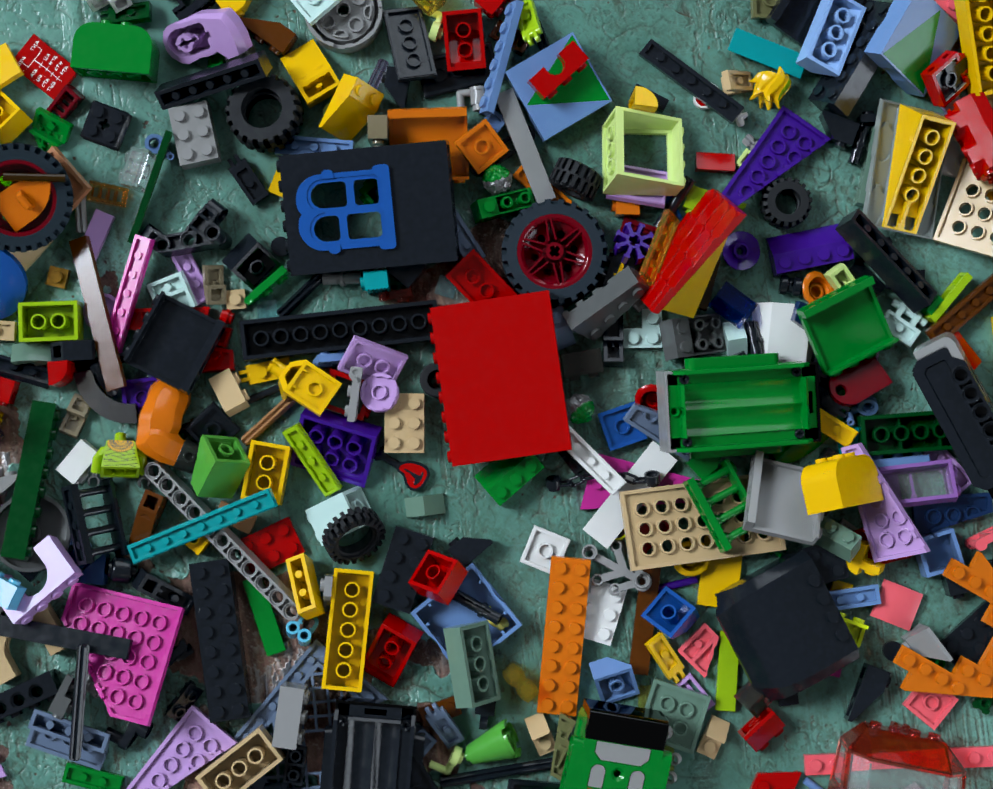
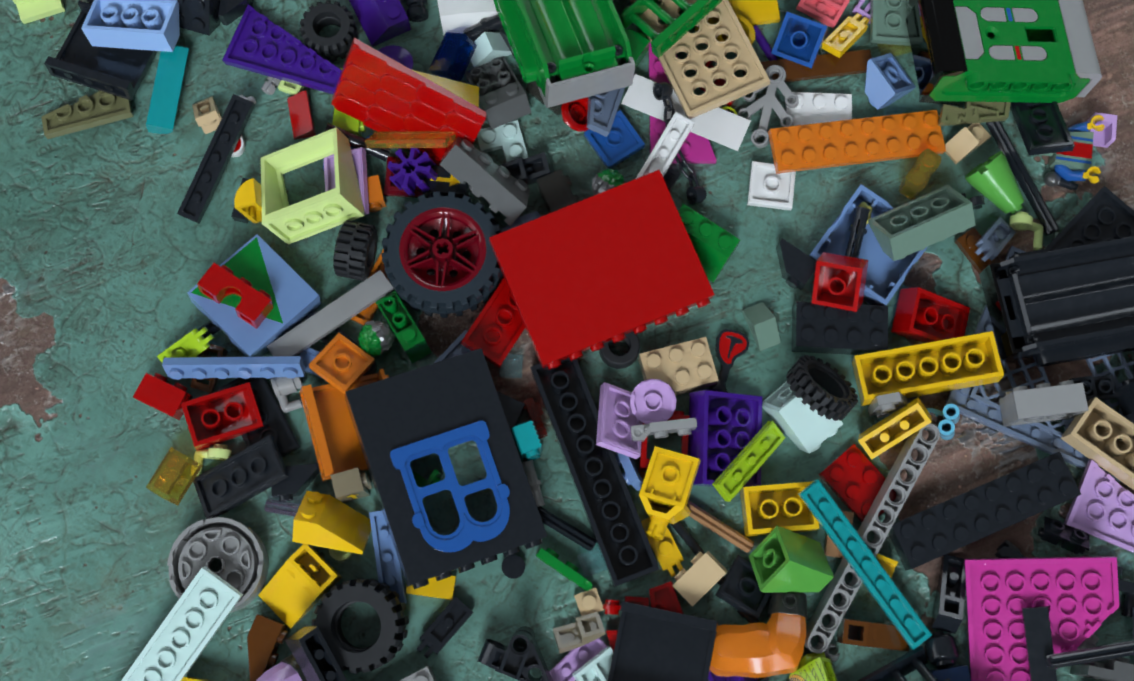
camera: 105 degrees left, 10 degrees down
black slope [222,233,282,290] -> none
green tile [242,579,287,657] -> none
yellow hair [748,66,791,110] -> none

